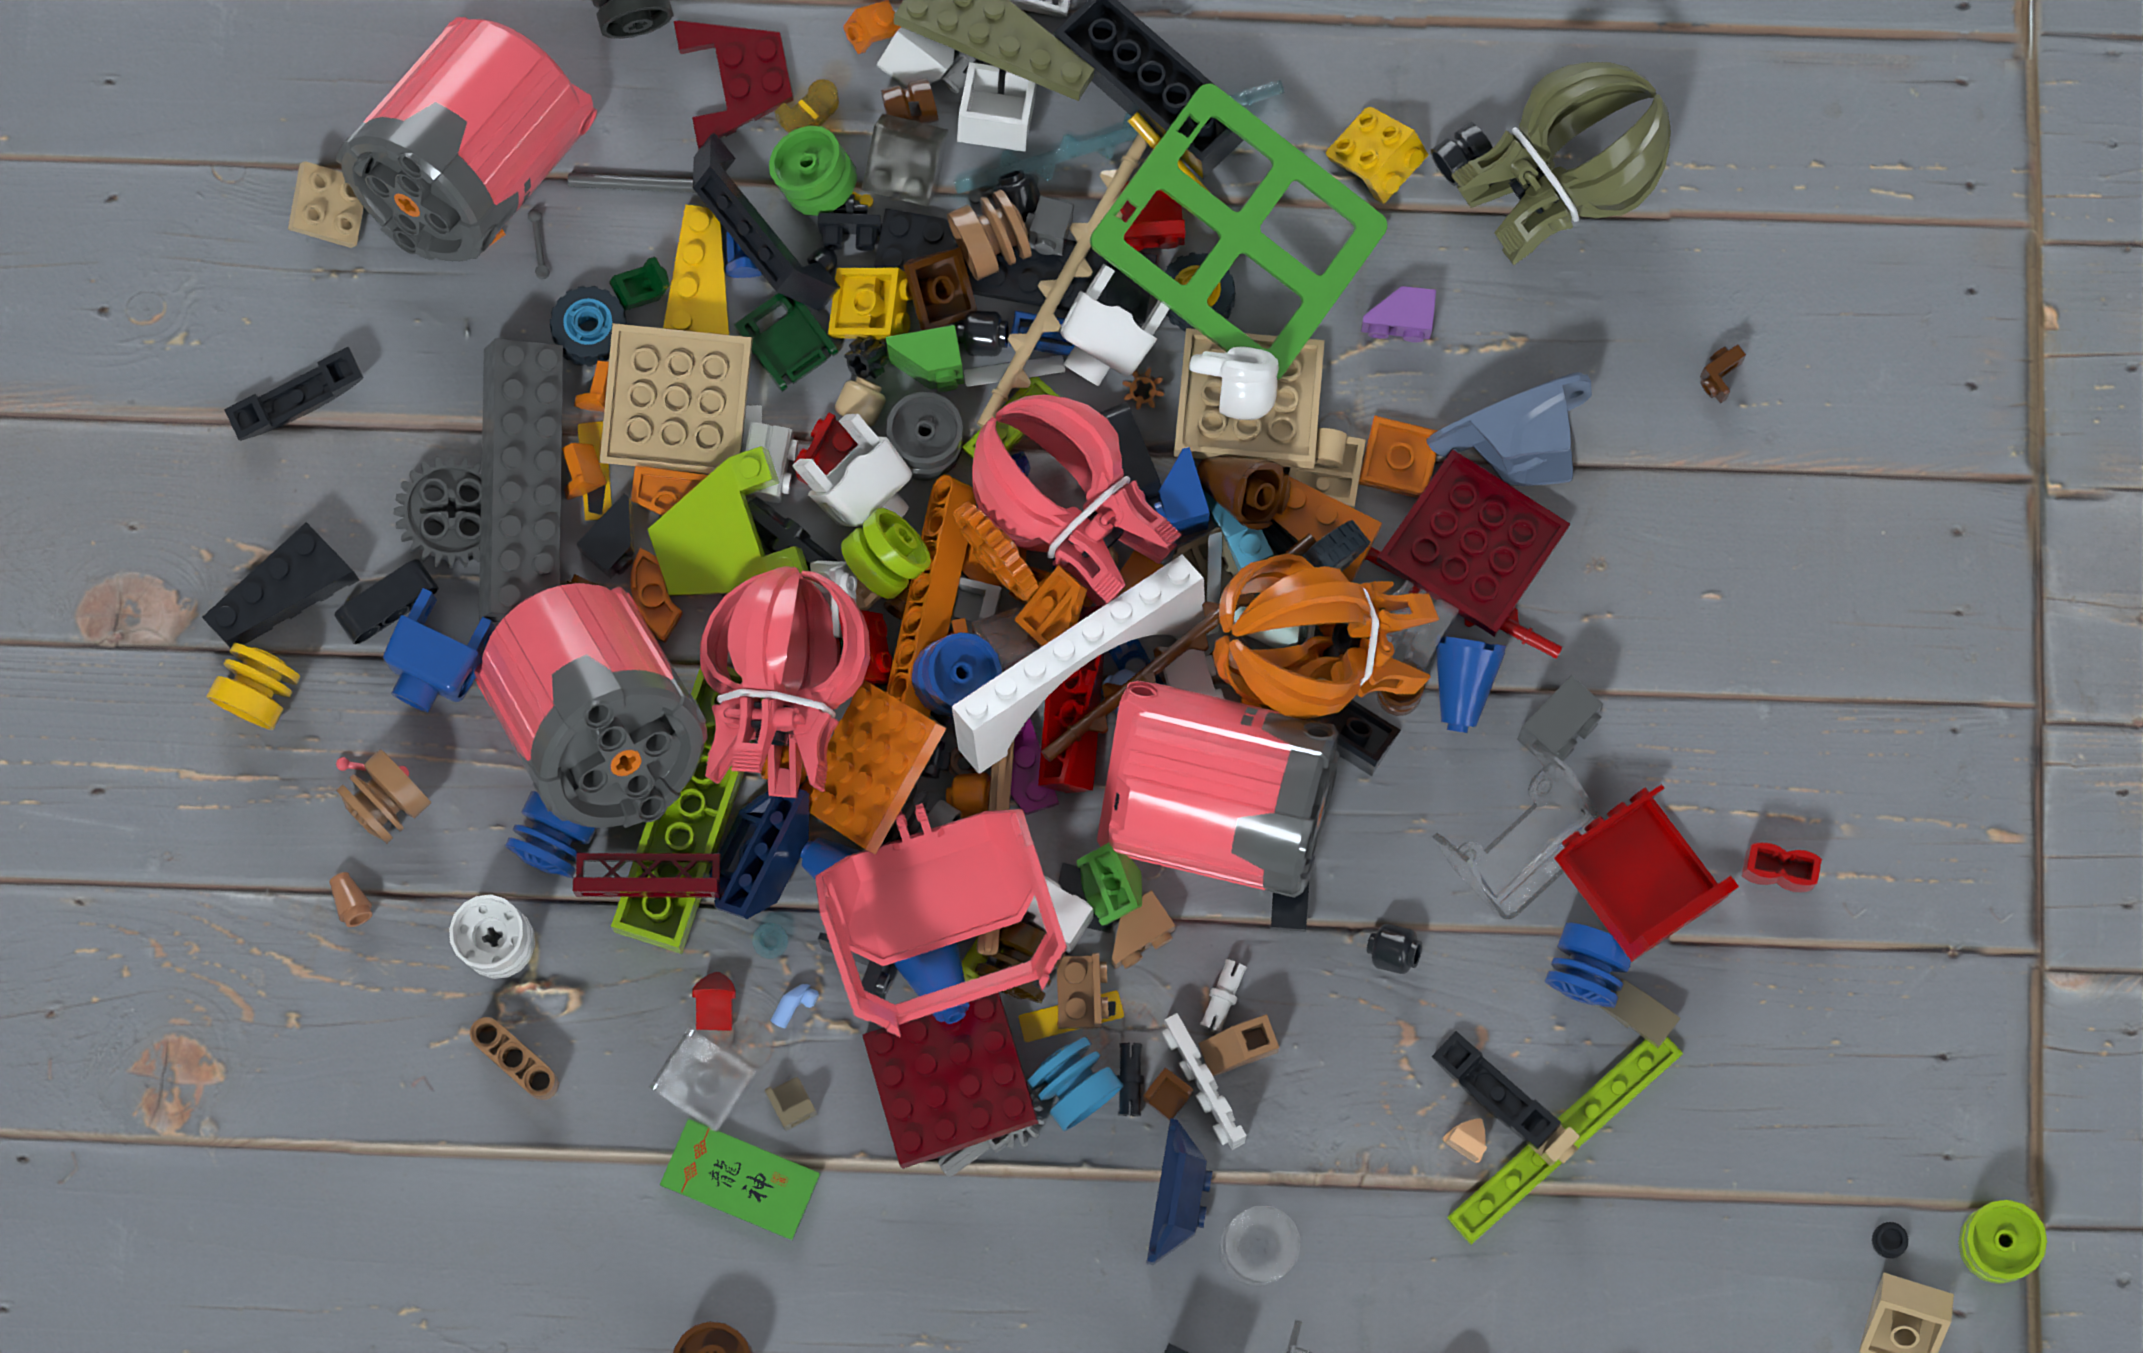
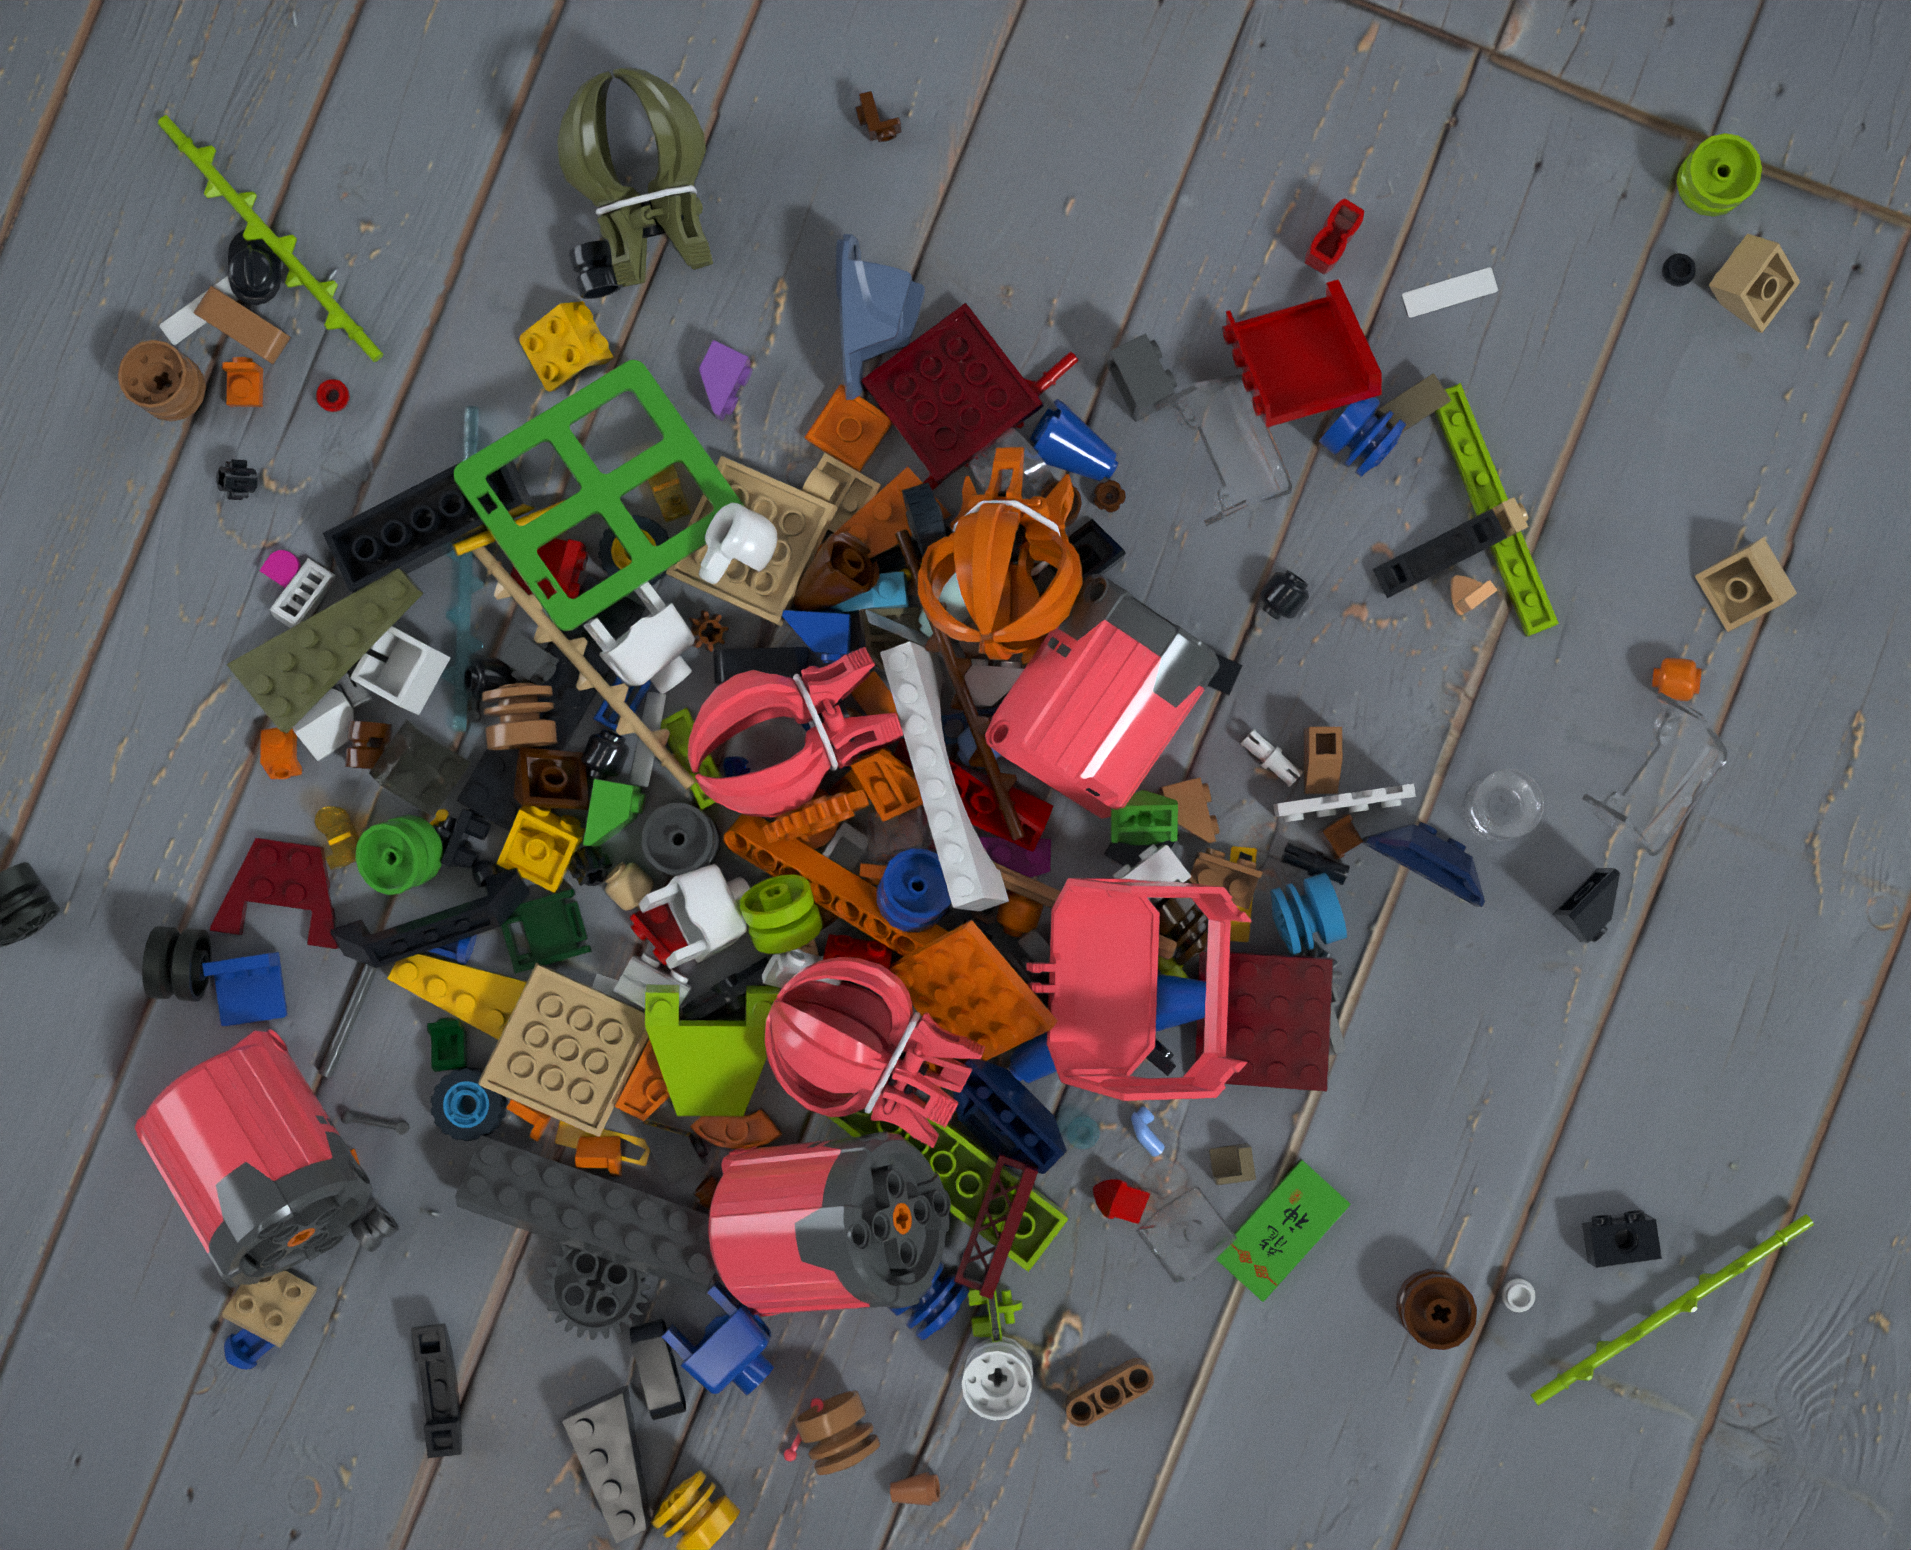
camera: 70 degrees left, 10 degrees up
none -> blue bracket [202,952,288,1026]
none -> blue tile [224,1328,275,1370]
none -> flat silver wheel [351,1205,399,1252]
none -> clear yellow leg [648,463,691,523]
none -> lime hips [967,1286,1023,1342]
none -> reddish brown plate [1094,480,1126,512]
none -> white sticker [1402,267,1498,318]

